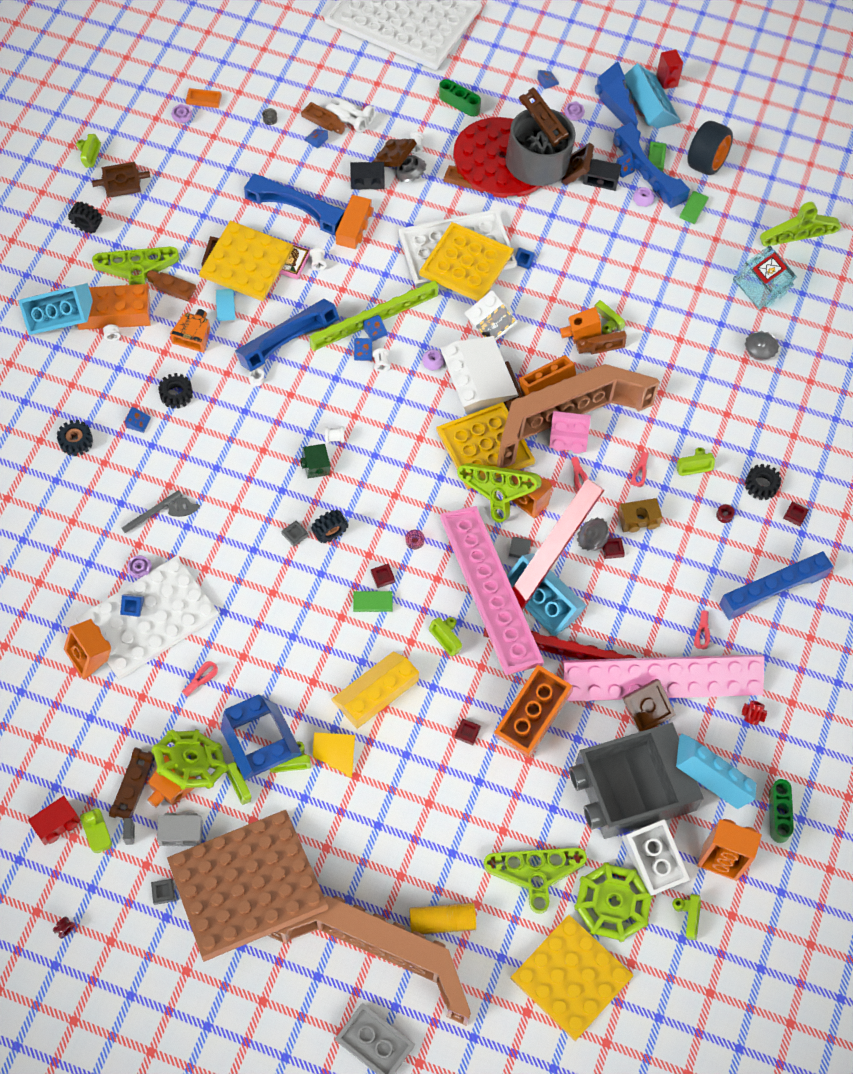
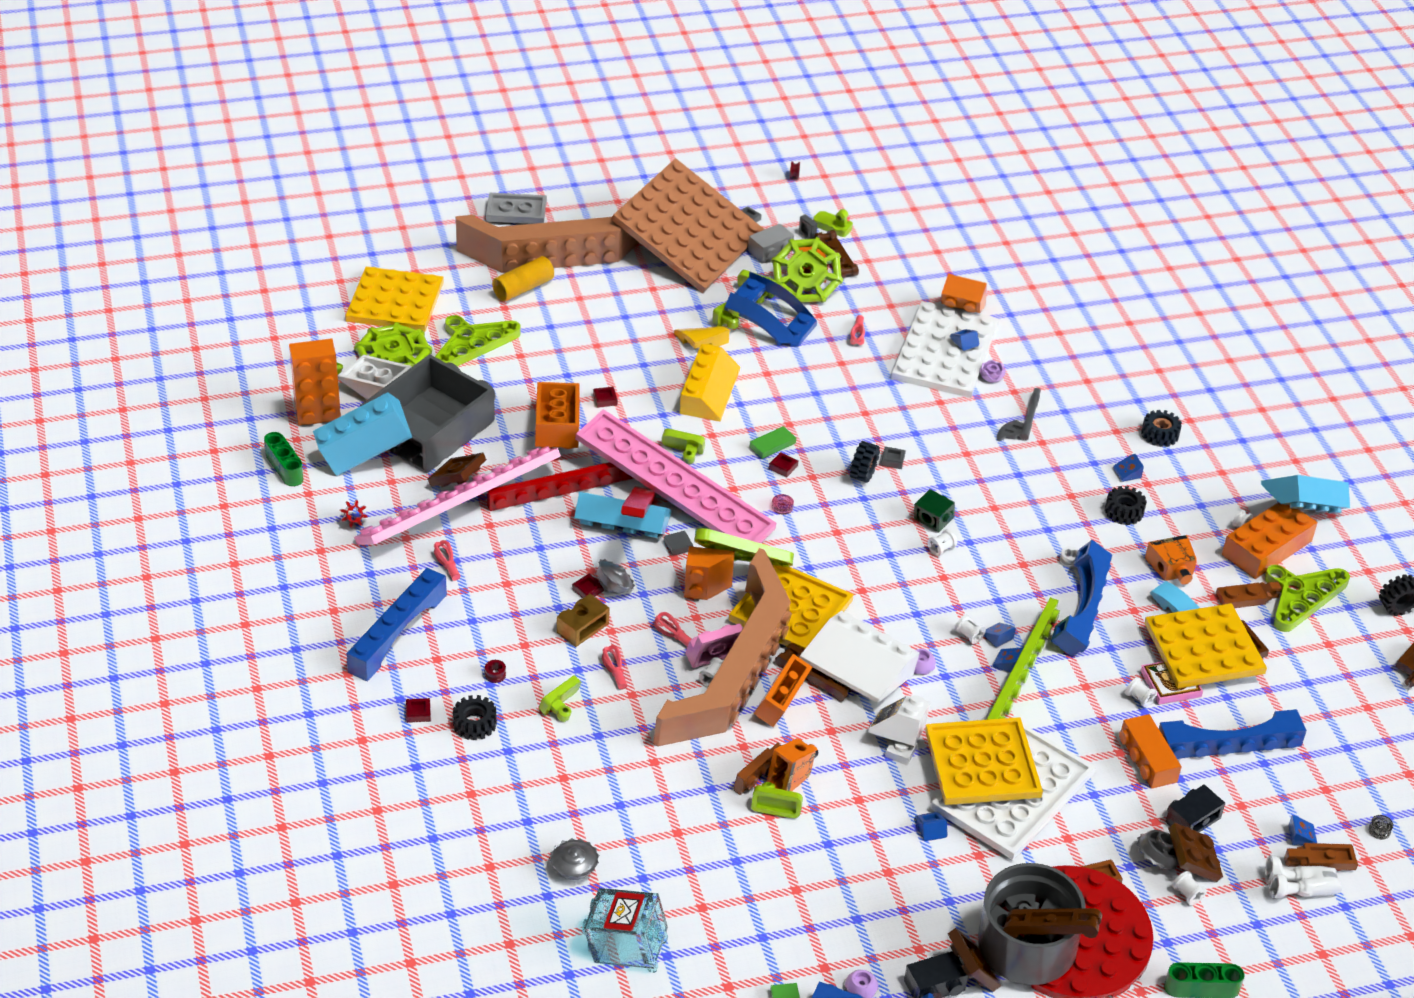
camera: 145 degrees right, 20 degrees down
red brick [28,795,81,845] -> none

